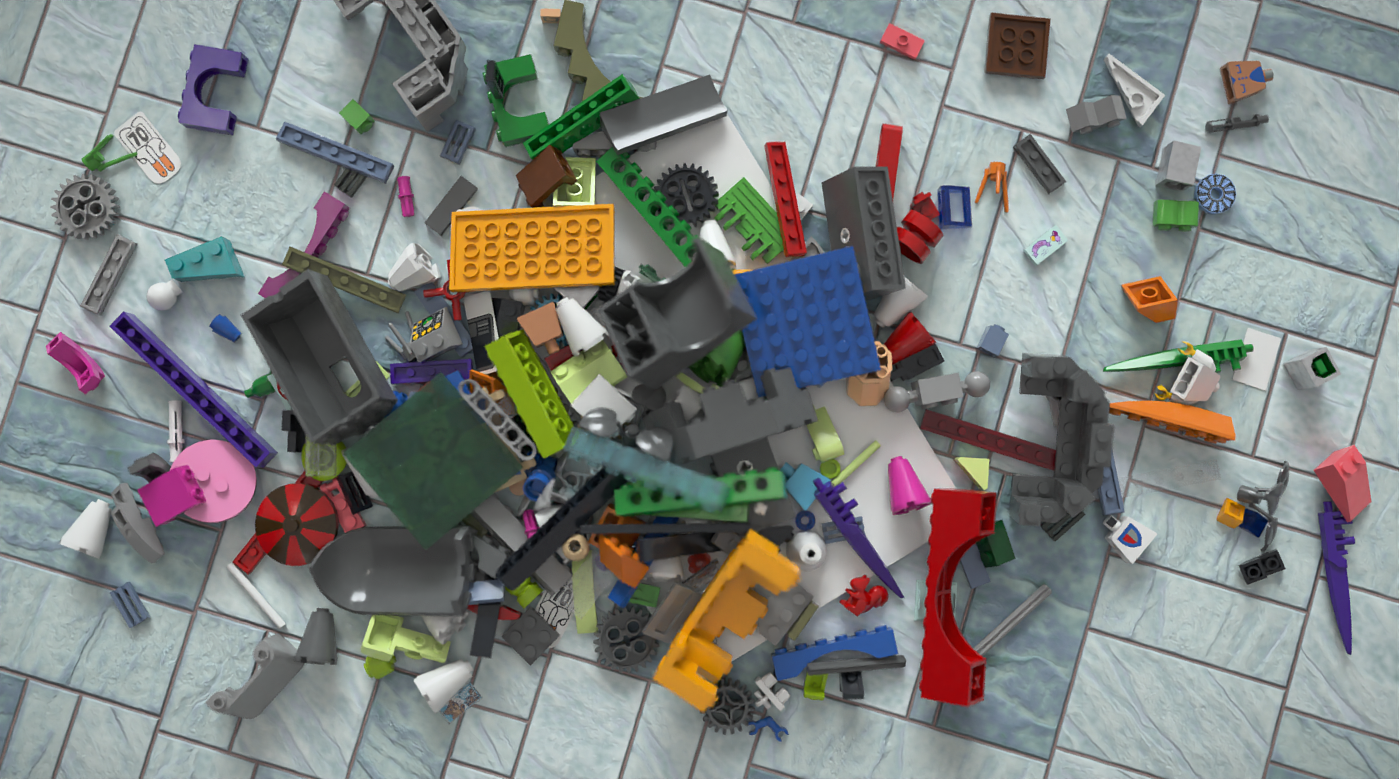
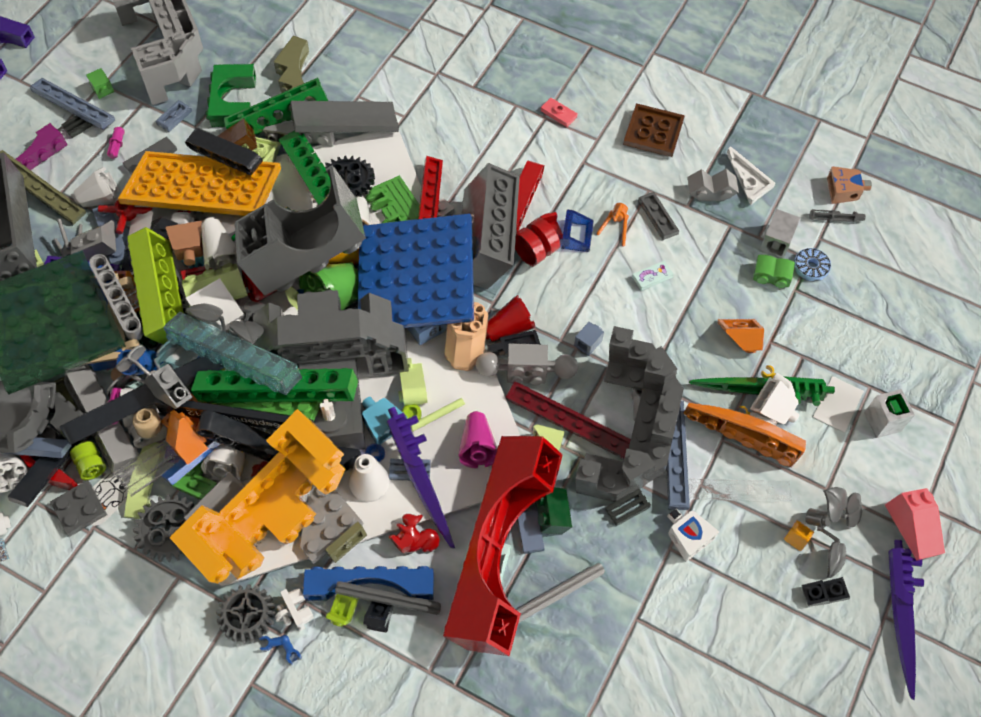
camera: 15 degrees right, 25 degrees down
black tile [485,60,504,99] -> none
light nougat tile [540,8,561,23] -> none
white cone [873,277,928,328] -> none
clear blue slope [1238,509,1268,538] -> none
none -> dark grey slope [143,364,192,409]
none -> black beam [185,128,263,175]

